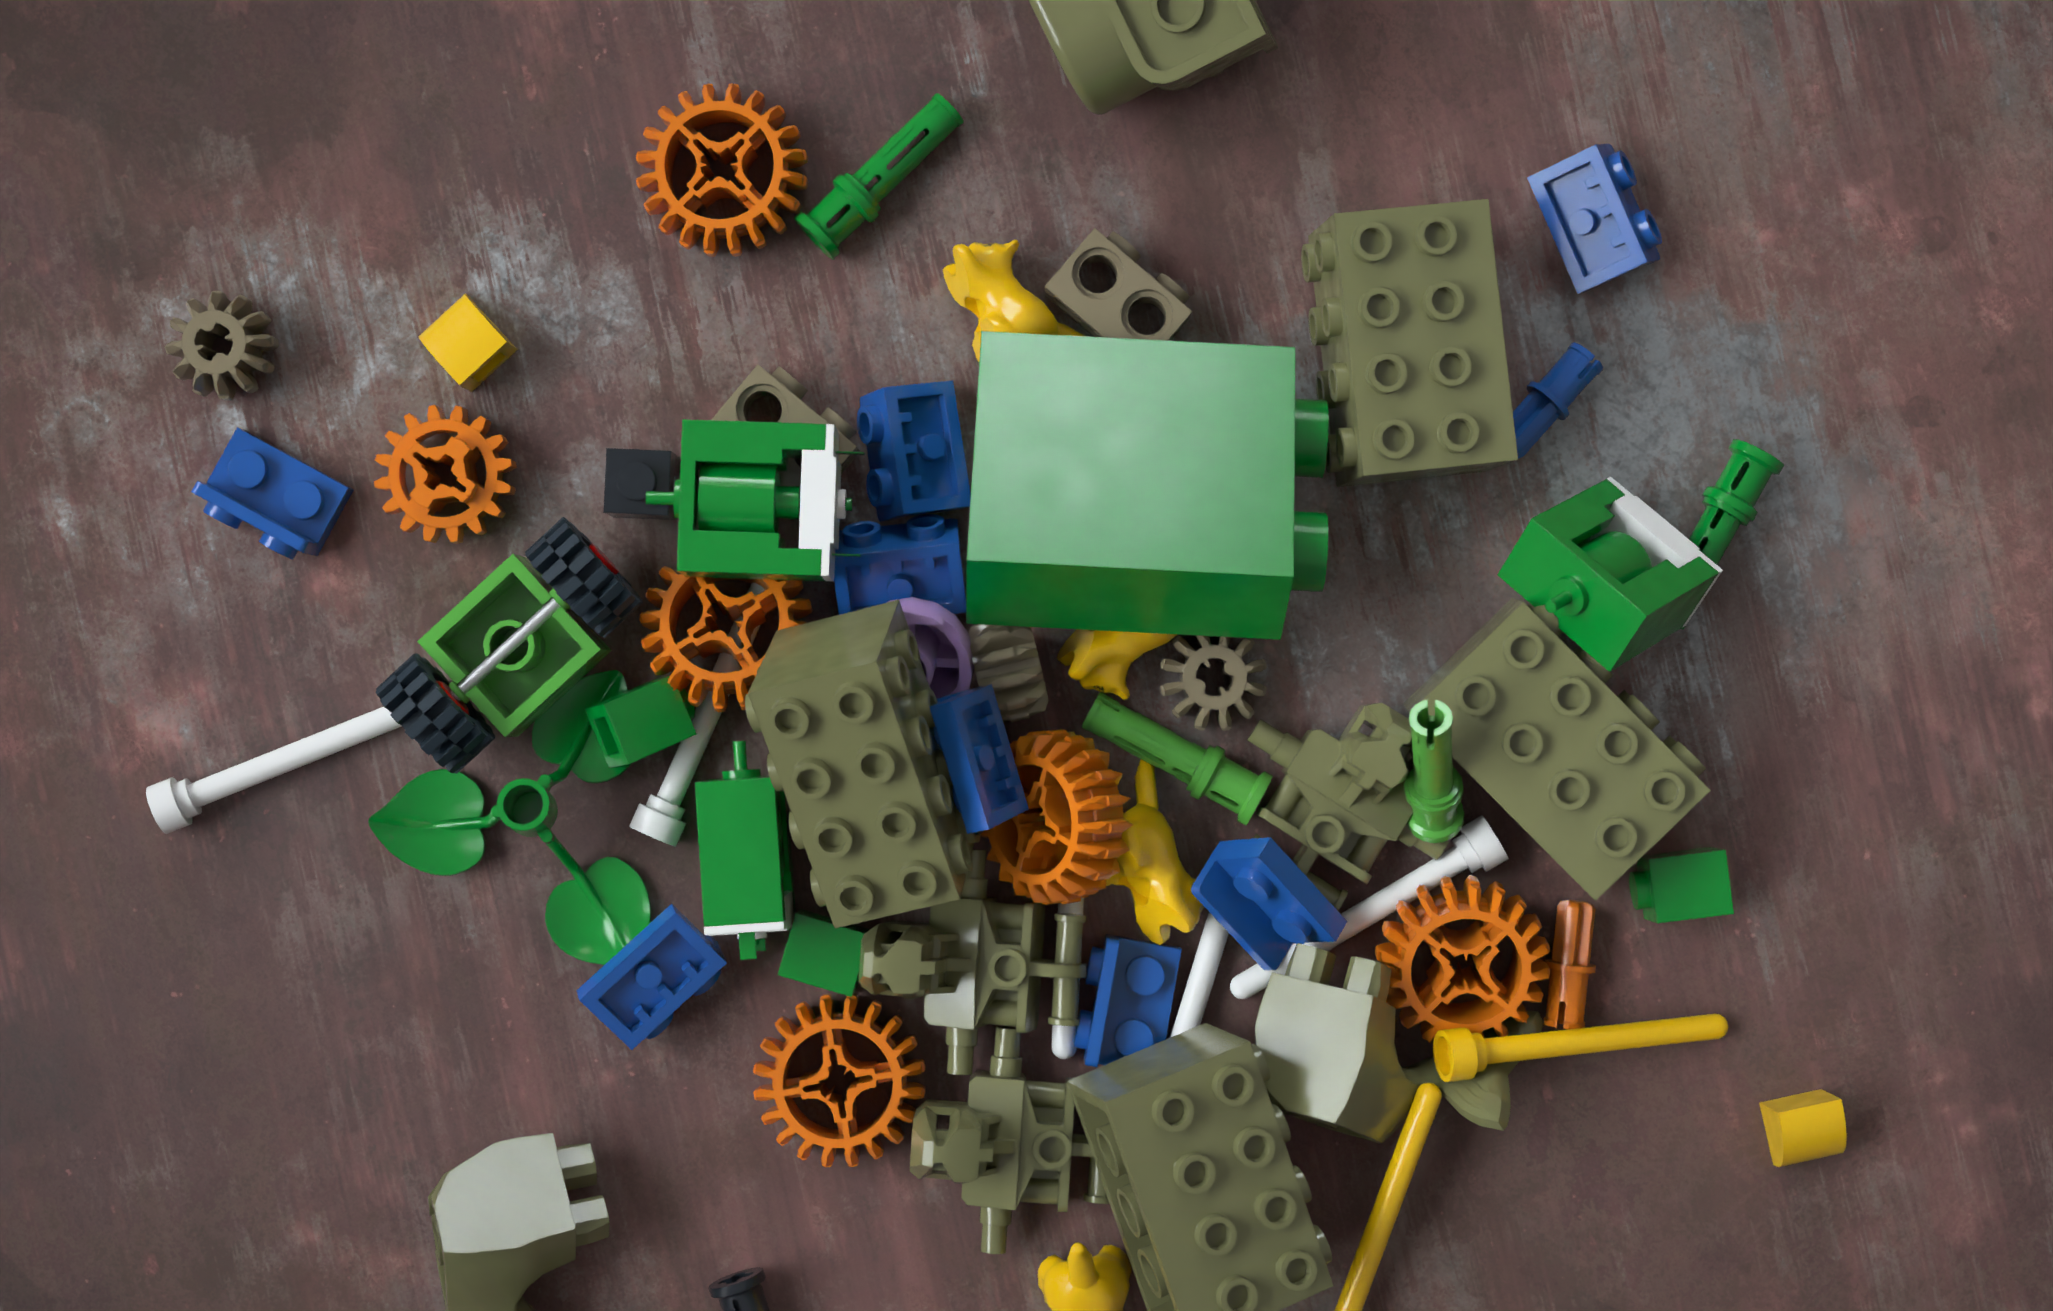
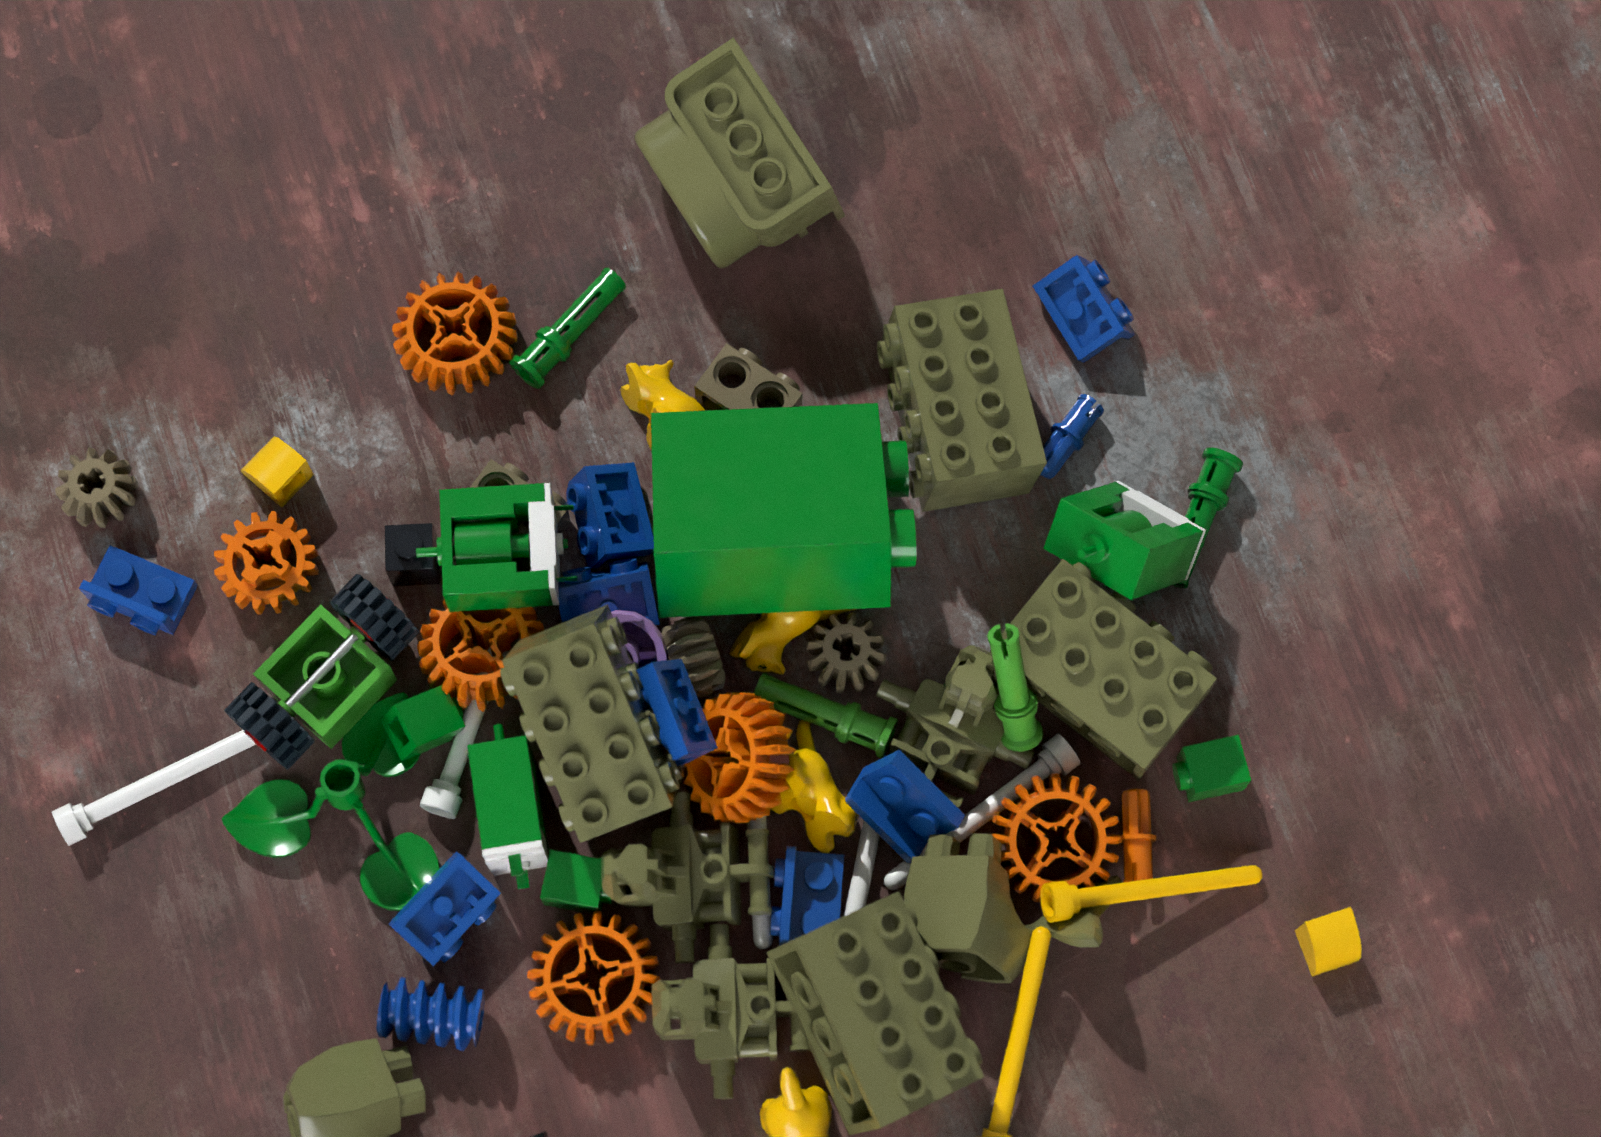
camera: 15 degrees left, 15 degrees down
none -> blue piece [376,977,485,1051]

